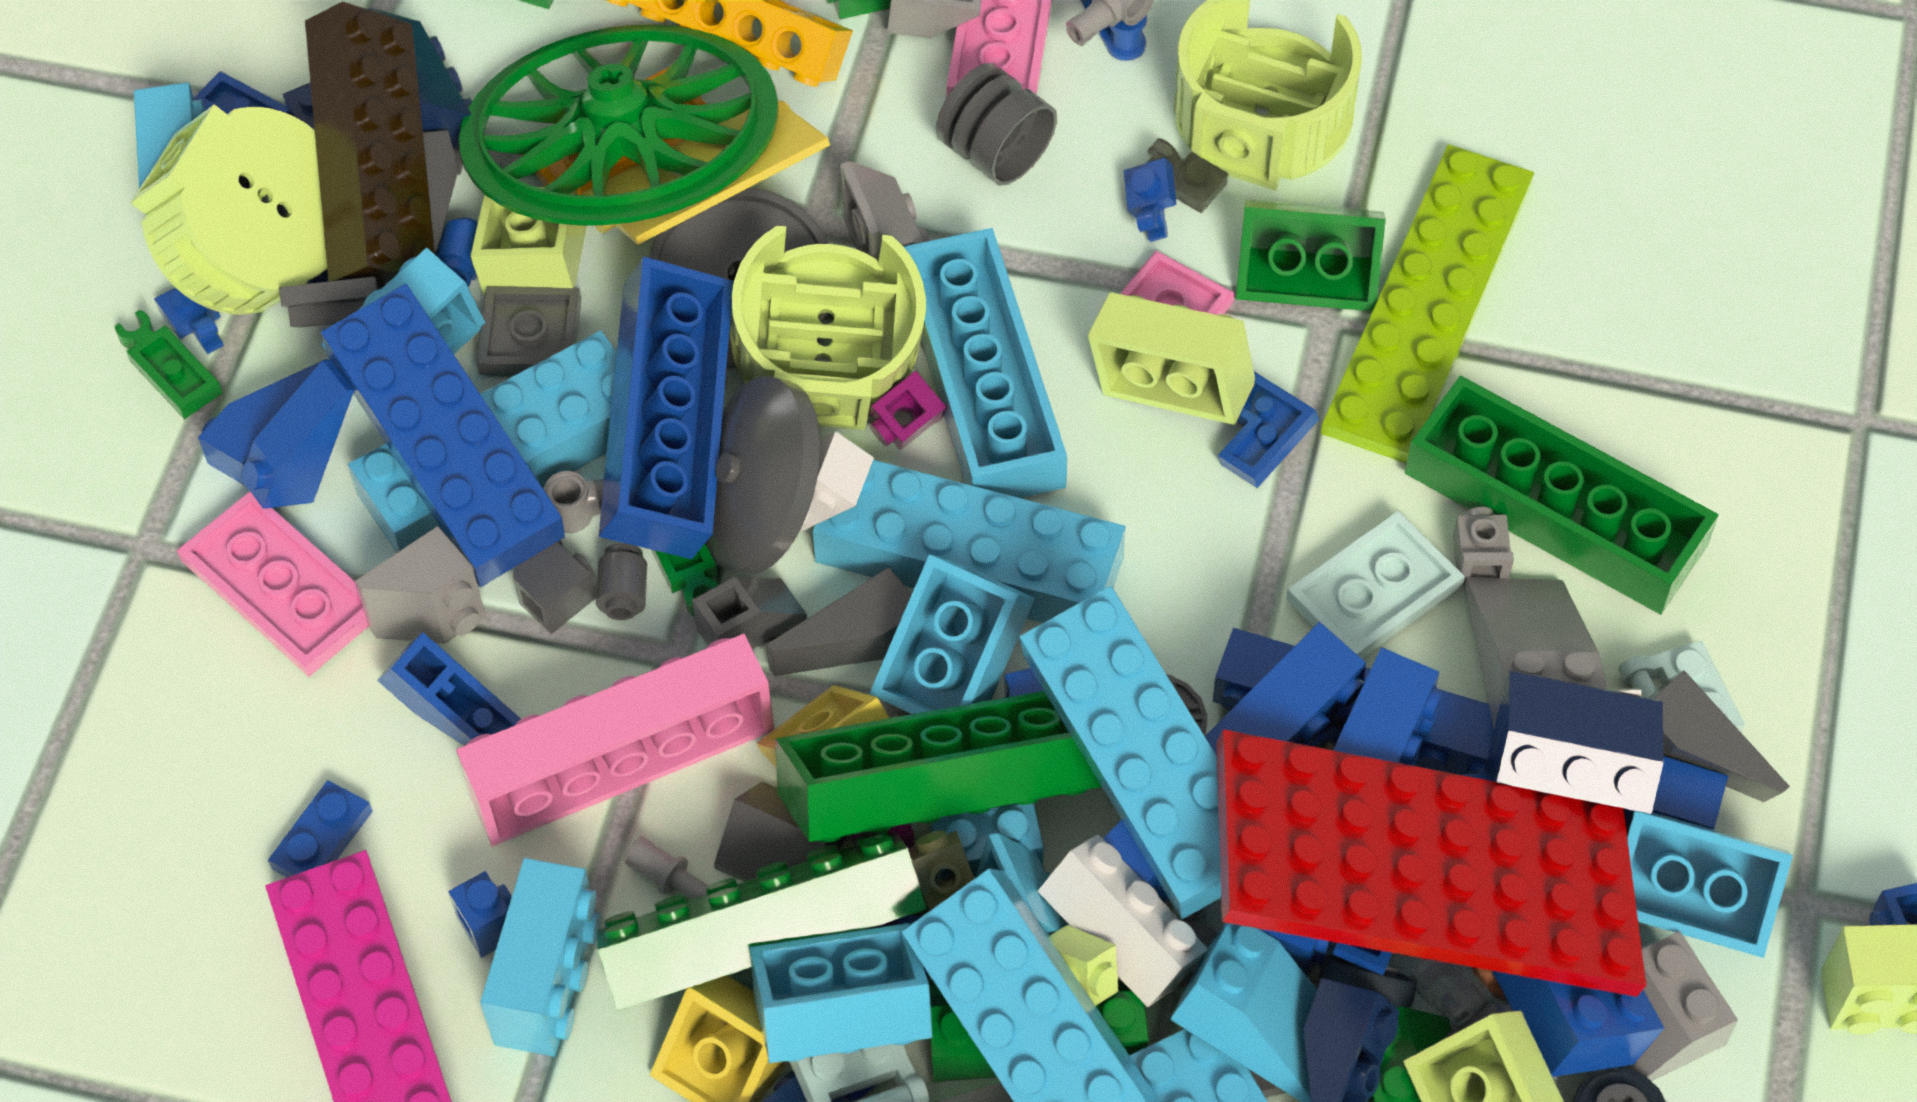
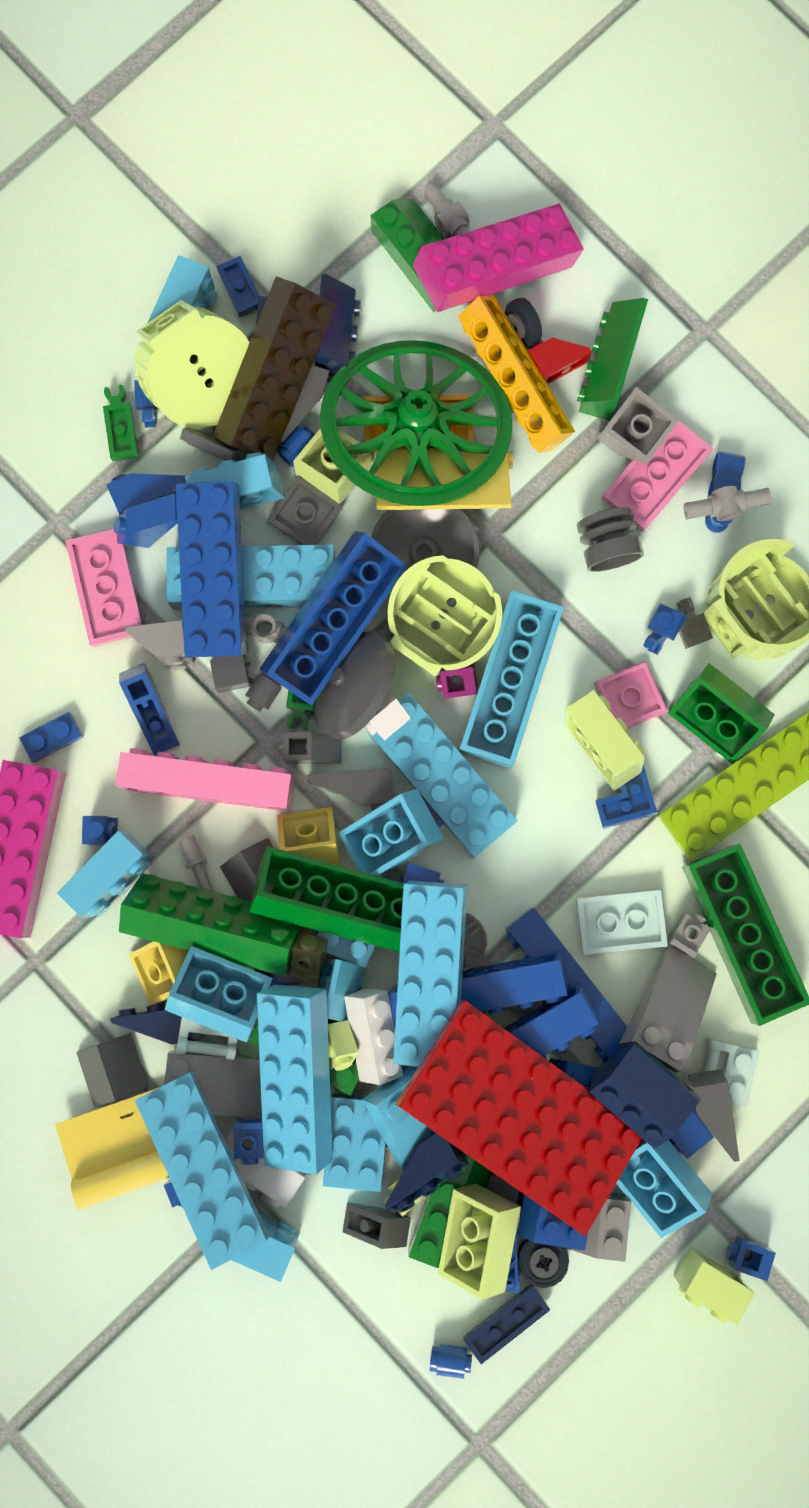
camera: 30 degrees right, 25 degrees up
light grey slope [841,161,930,261] -> none

